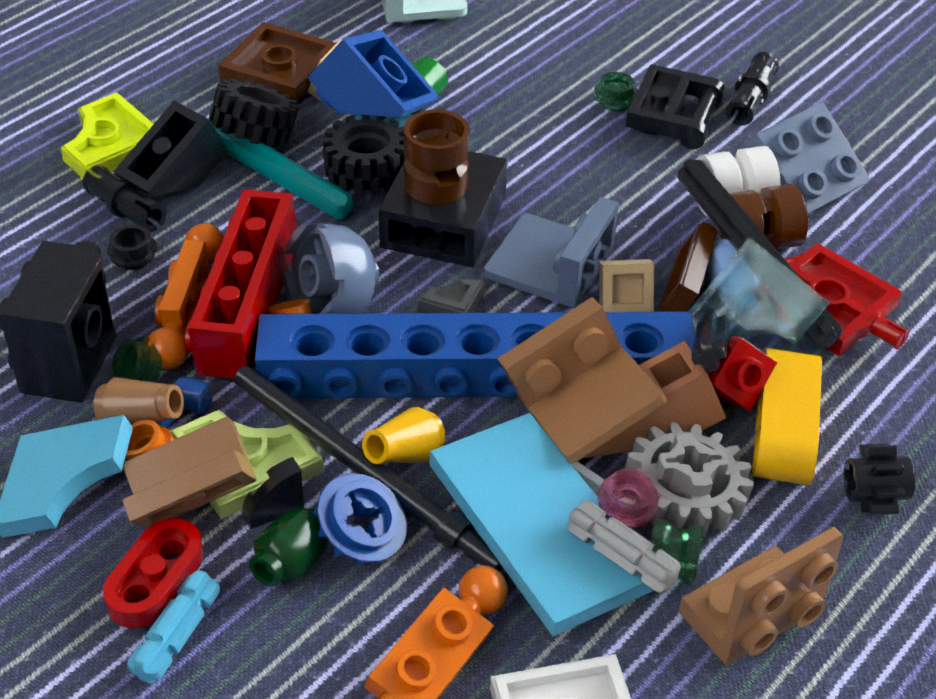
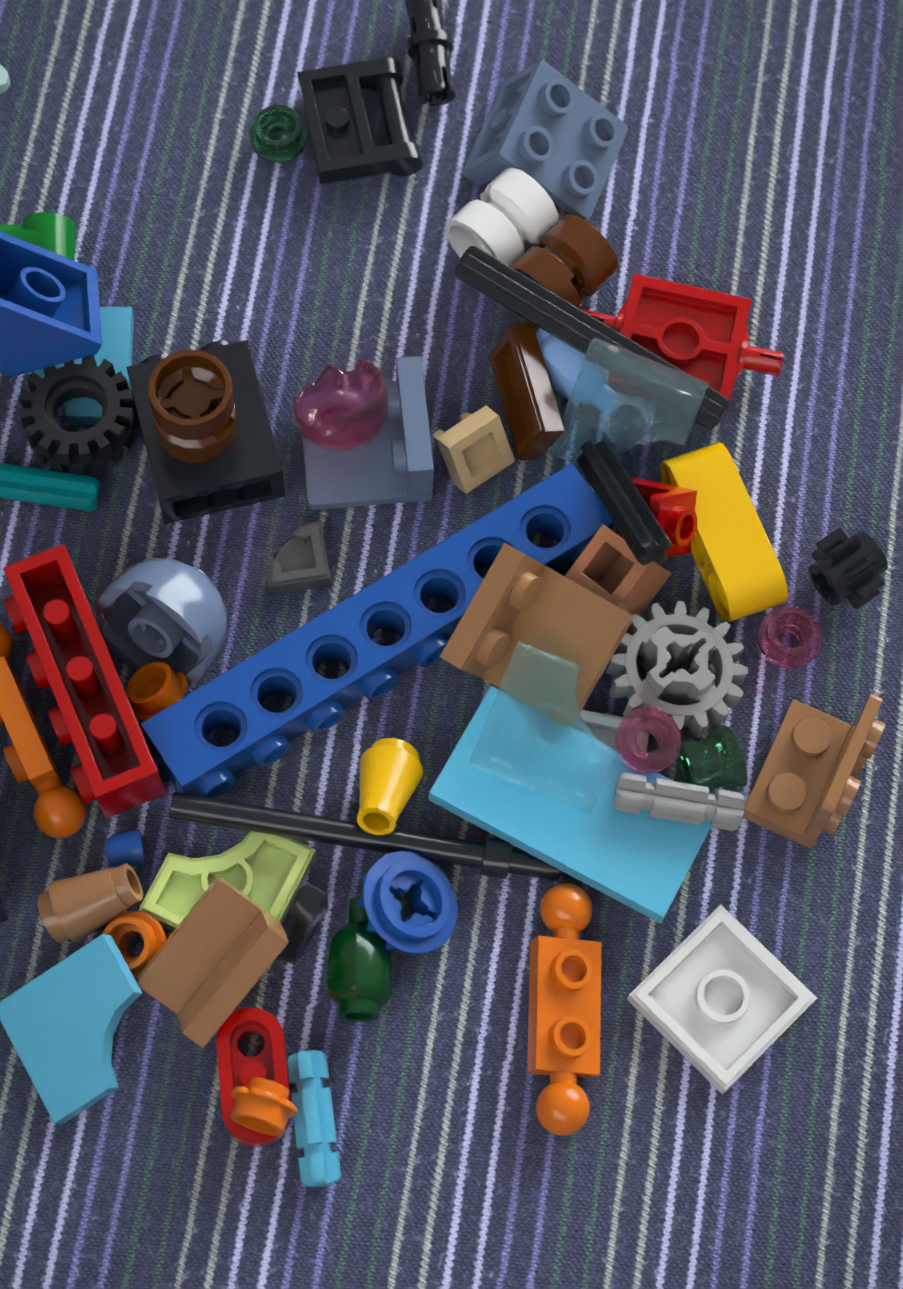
camera: 35 degrees left, 25 degrees up
clear green plate [112,337,162,382] -> none
none -> orange plate [230,1078,297,1136]
none -> clear pink hair [293,358,388,451]
none -> clear light blue tile [469,641,616,814]
none -> clear pink plate [757,606,822,669]

